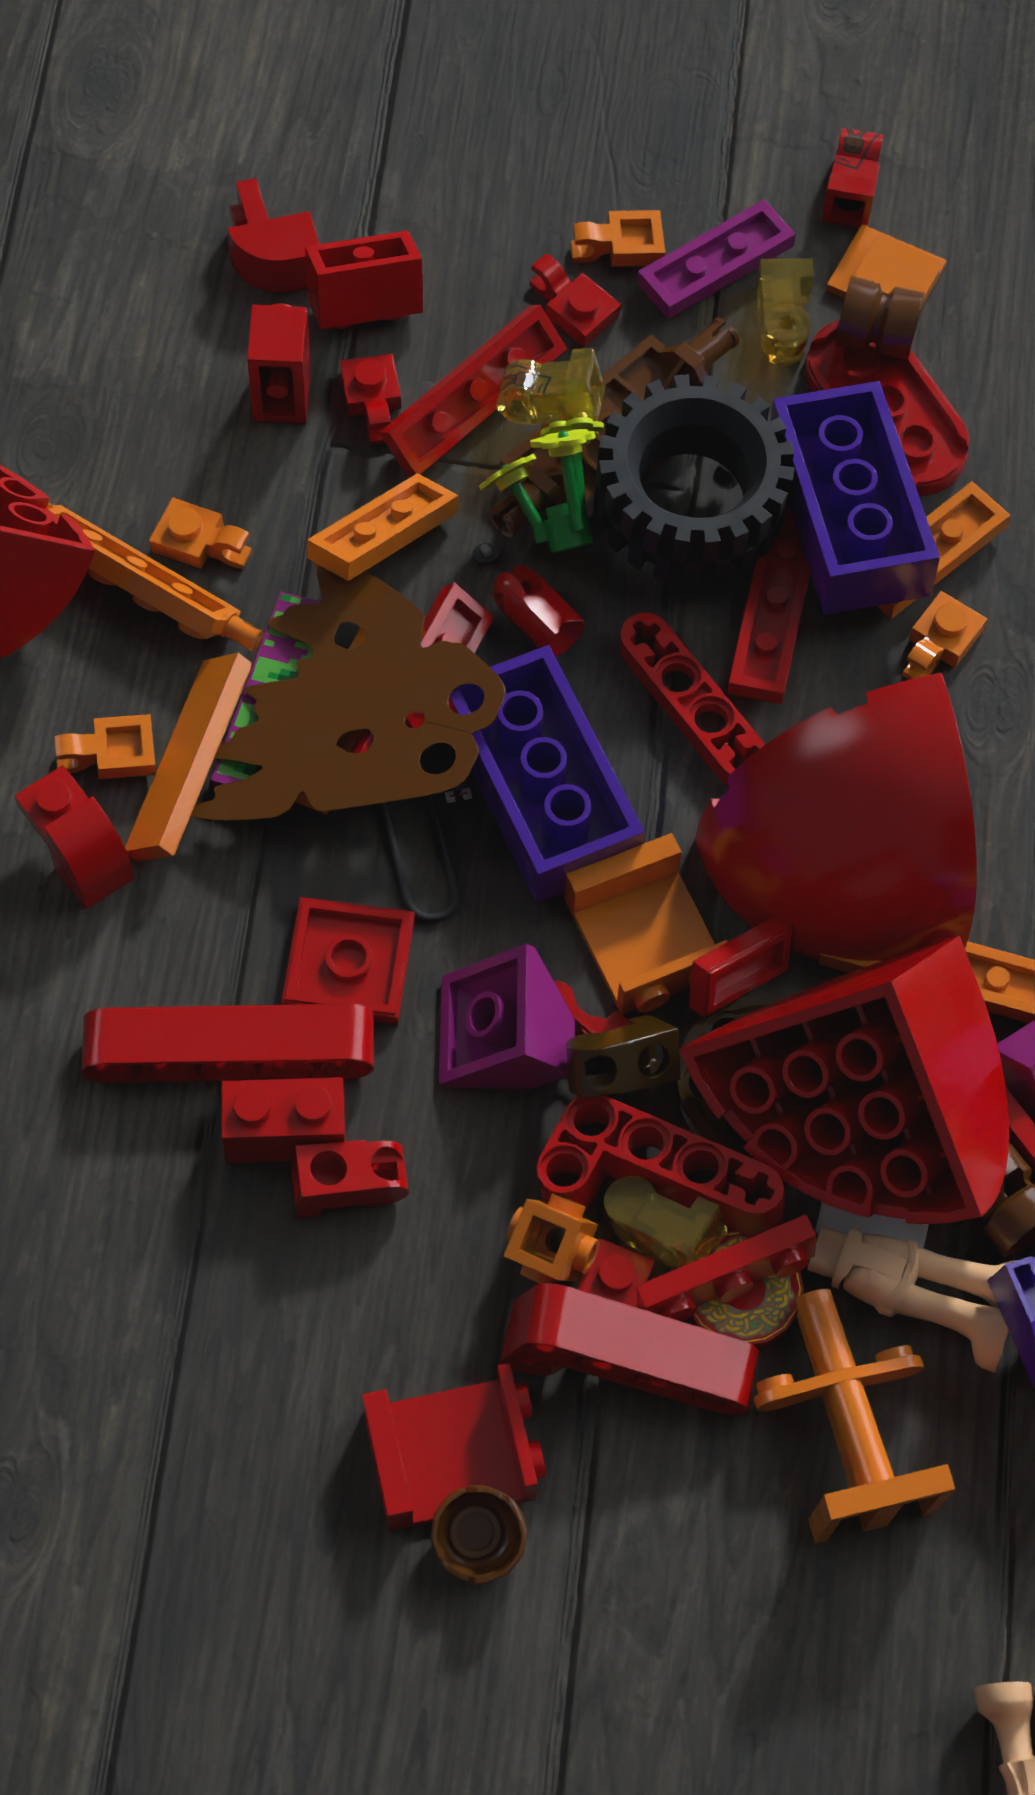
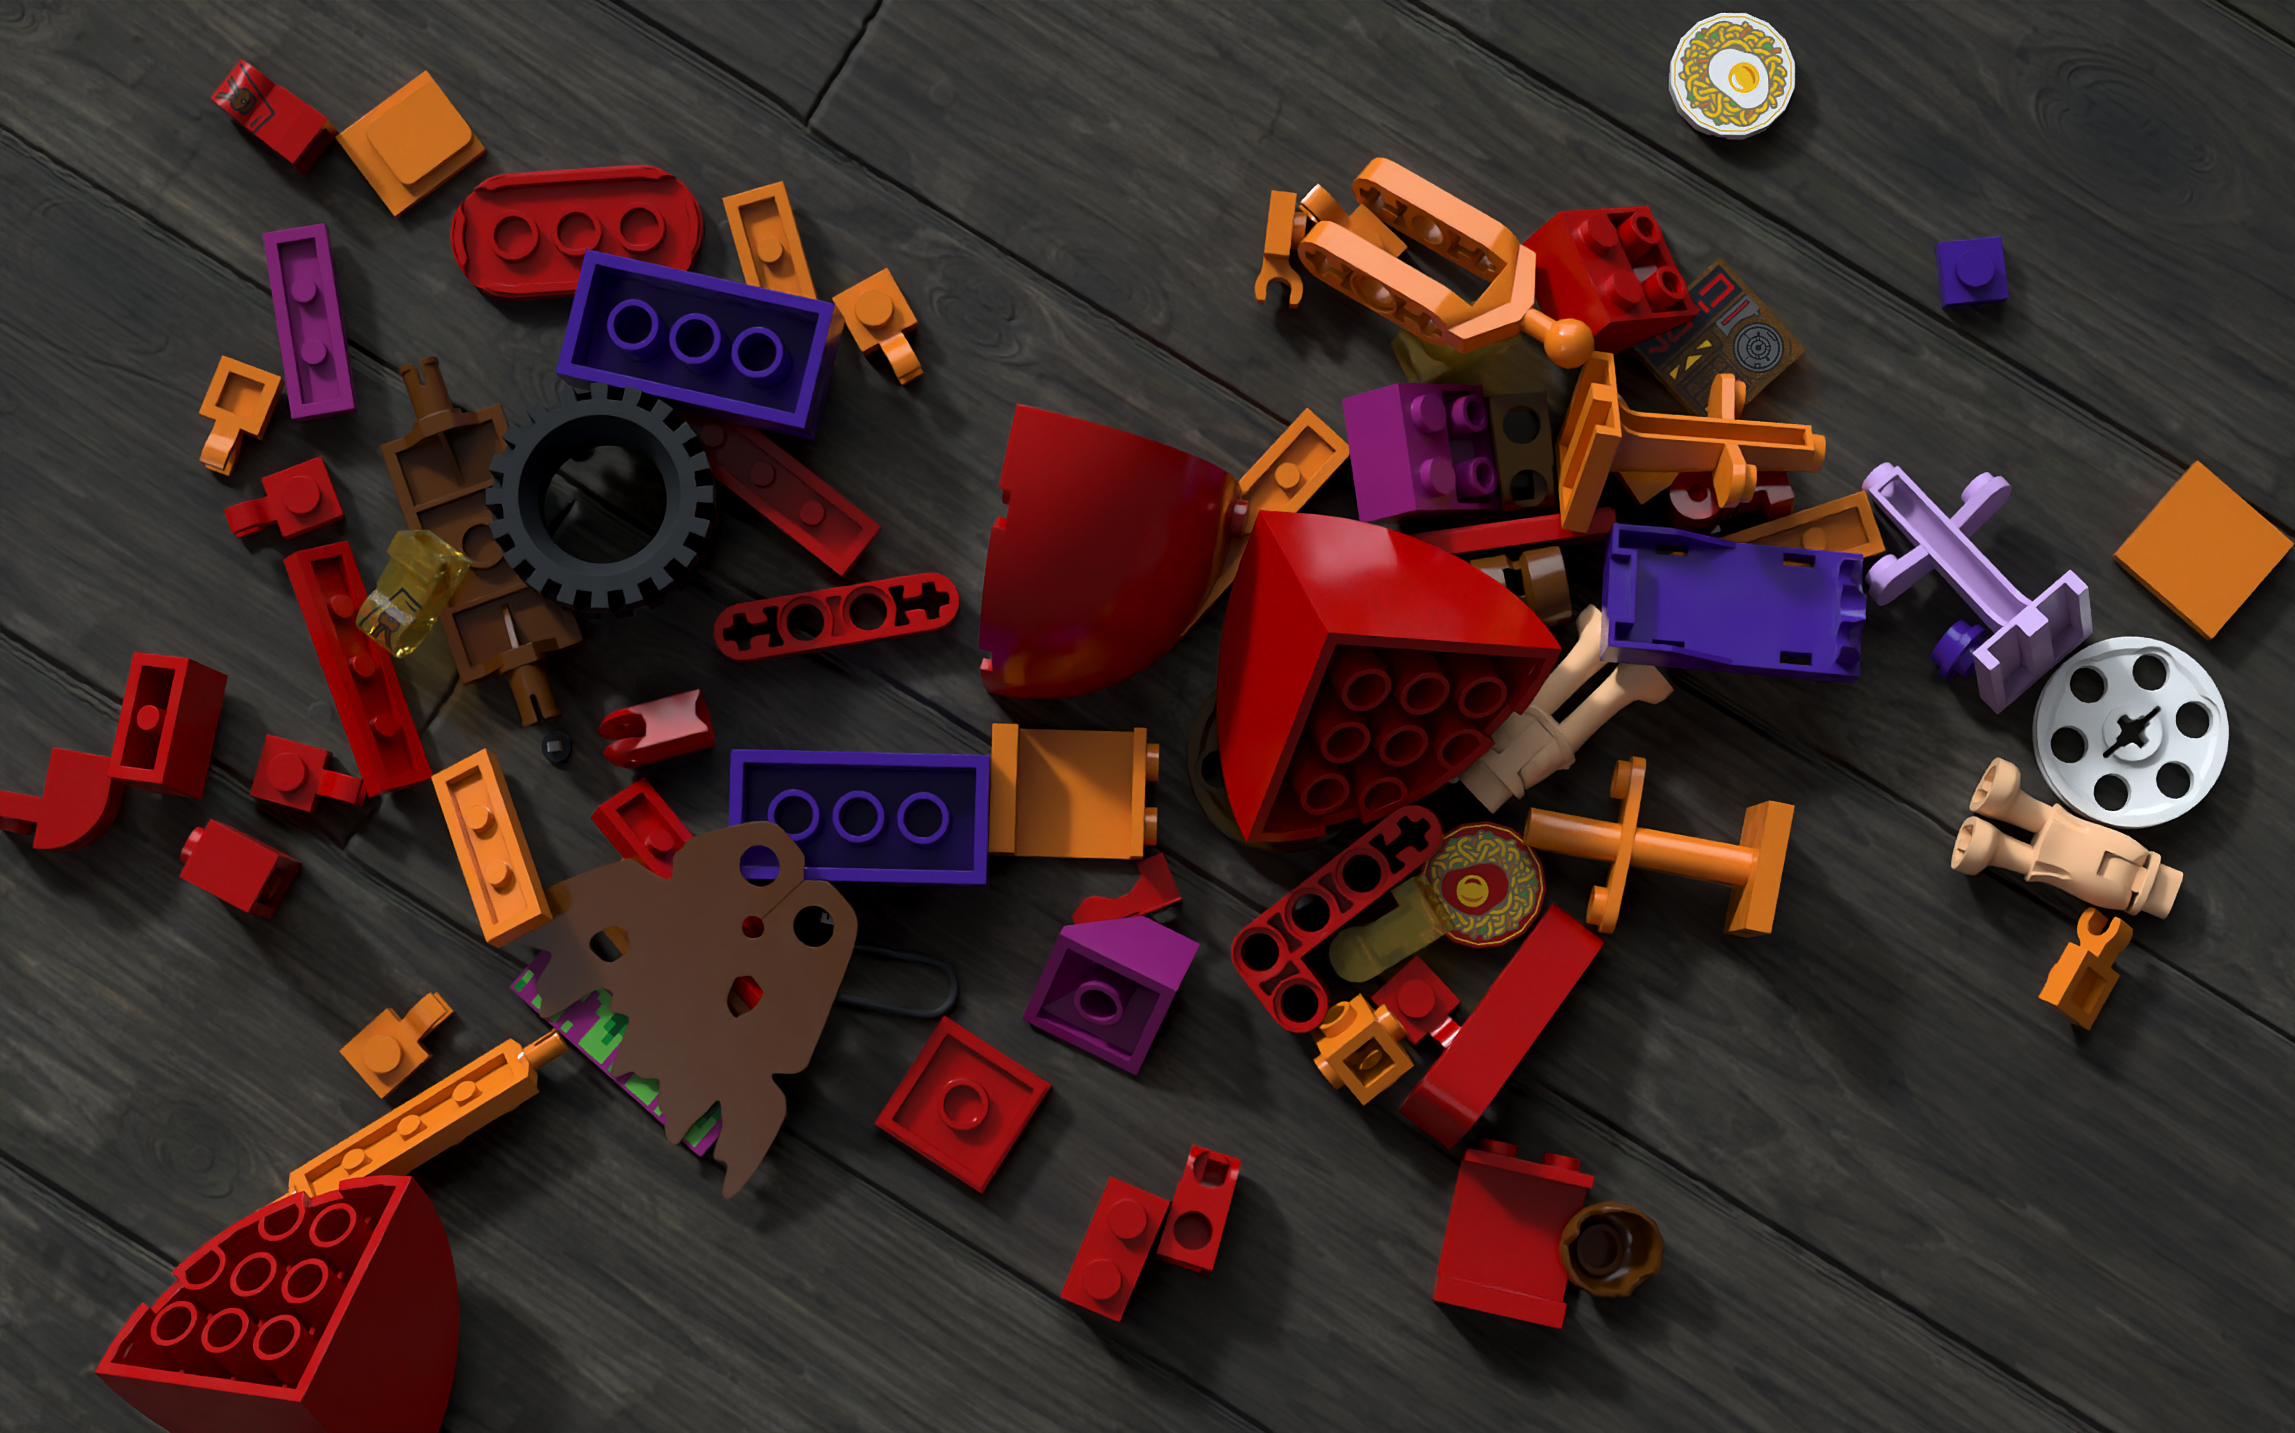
camera: 60 degrees left, 20 degrees up
red brick [14,765,134,910] -> none
orange plate [54,714,156,779] -> none
red beam [81,1004,374,1083] -> none
orange tile [125,652,252,862] -> none
plant [478,417,604,554] -> none
dark brown leg [566,1014,681,1097] -> none
red plate [636,1214,817,1322] -> none
red tile [689,916,792,1017] -> none
clear yellow leg [756,258,814,366] -> none
reddish brown wheel [835,276,925,361] -> none

